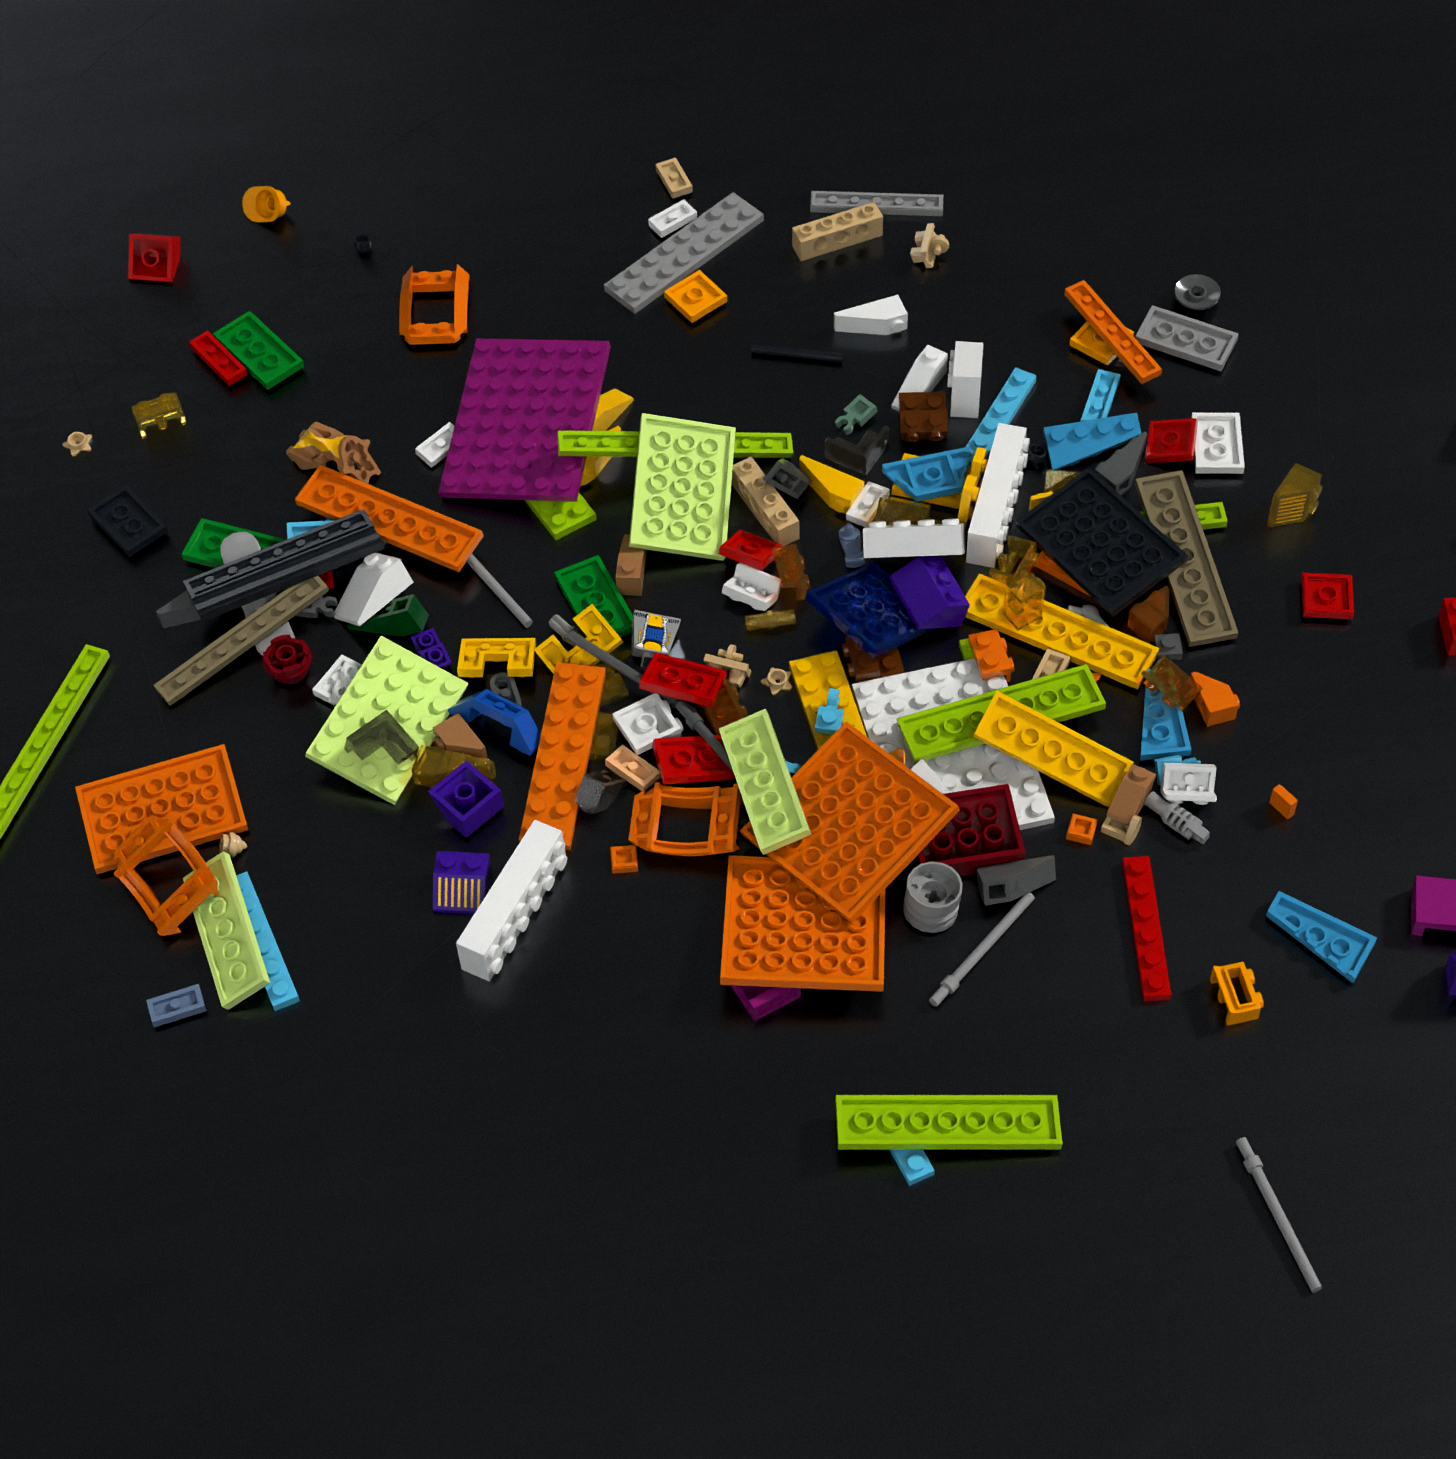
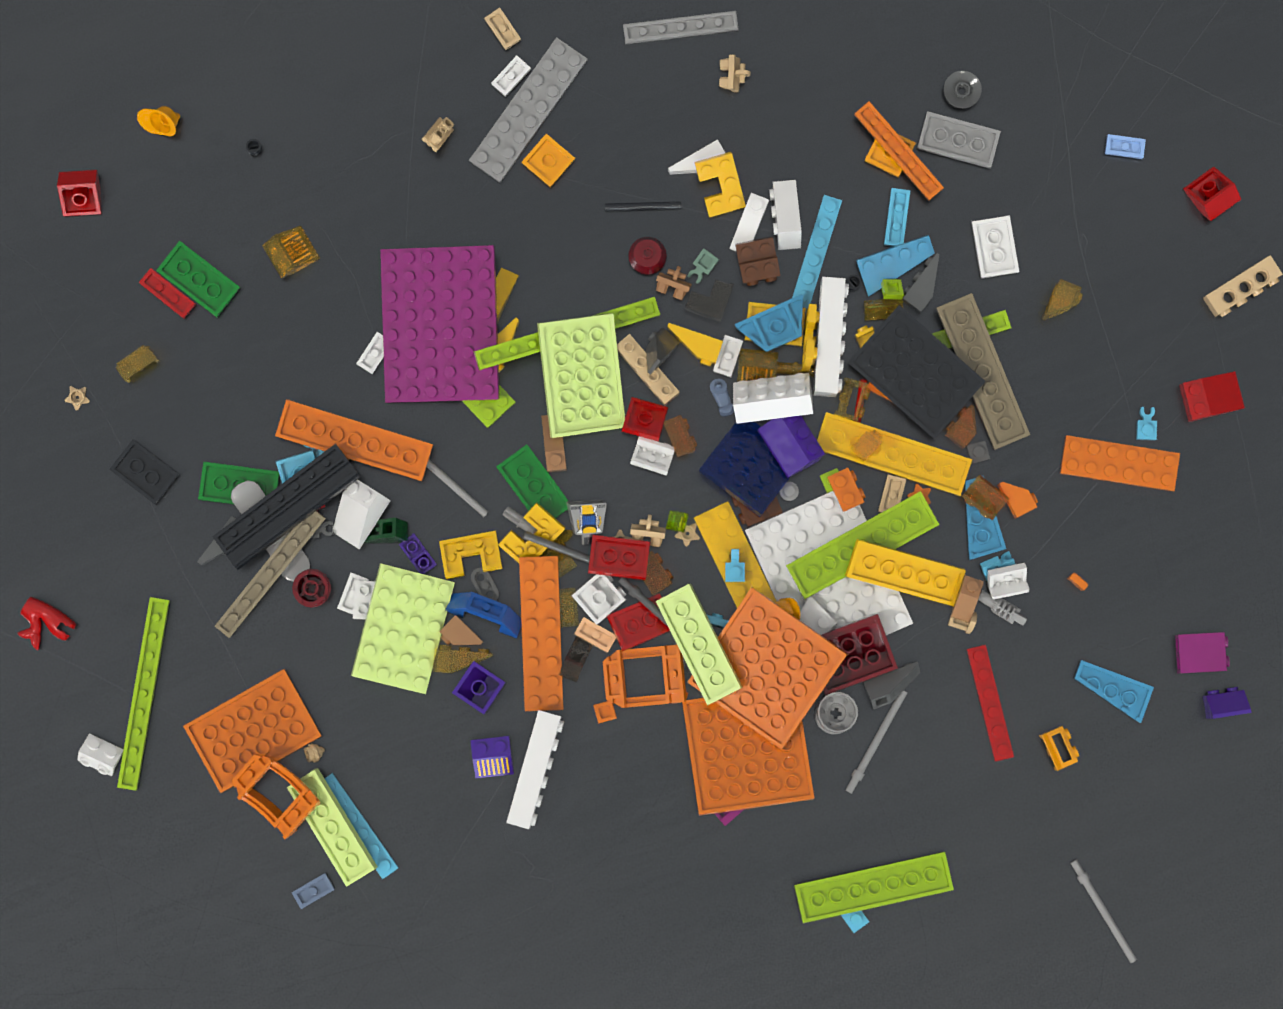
camera: 10 degrees left, 30 degrees up
medium nougat hips [286,422,381,484] -> none
clear smoke panel [344,710,419,765] -> none
orange wedge [399,264,470,345] -> none
clear yellow pin [745,609,796,631] -> none
tan brick [792,202,883,261] -> none
orange tile [1066,813,1098,845] -> none
light grey animal [1067,604,1109,627] -> none
red tile [1145,418,1198,463] -> none
red plate [1301,573,1354,620] -> none
none -> clear yellow slope [262,226,320,278]
none -> tan hips [421,117,454,152]
none -> dark red cone [629,237,667,274]
none -> medium nougat hips [656,266,692,300]
none -> clear neon green tile [666,510,688,533]
none -> yellow plate [694,152,746,217]
none -> light grey plate [779,482,799,501]
none -> lime plate [881,279,904,300]
none -> orange plate [1060,435,1180,492]
none -> light blue plate [1105,134,1146,159]
none -> medium azure plate [1136,407,1157,440]

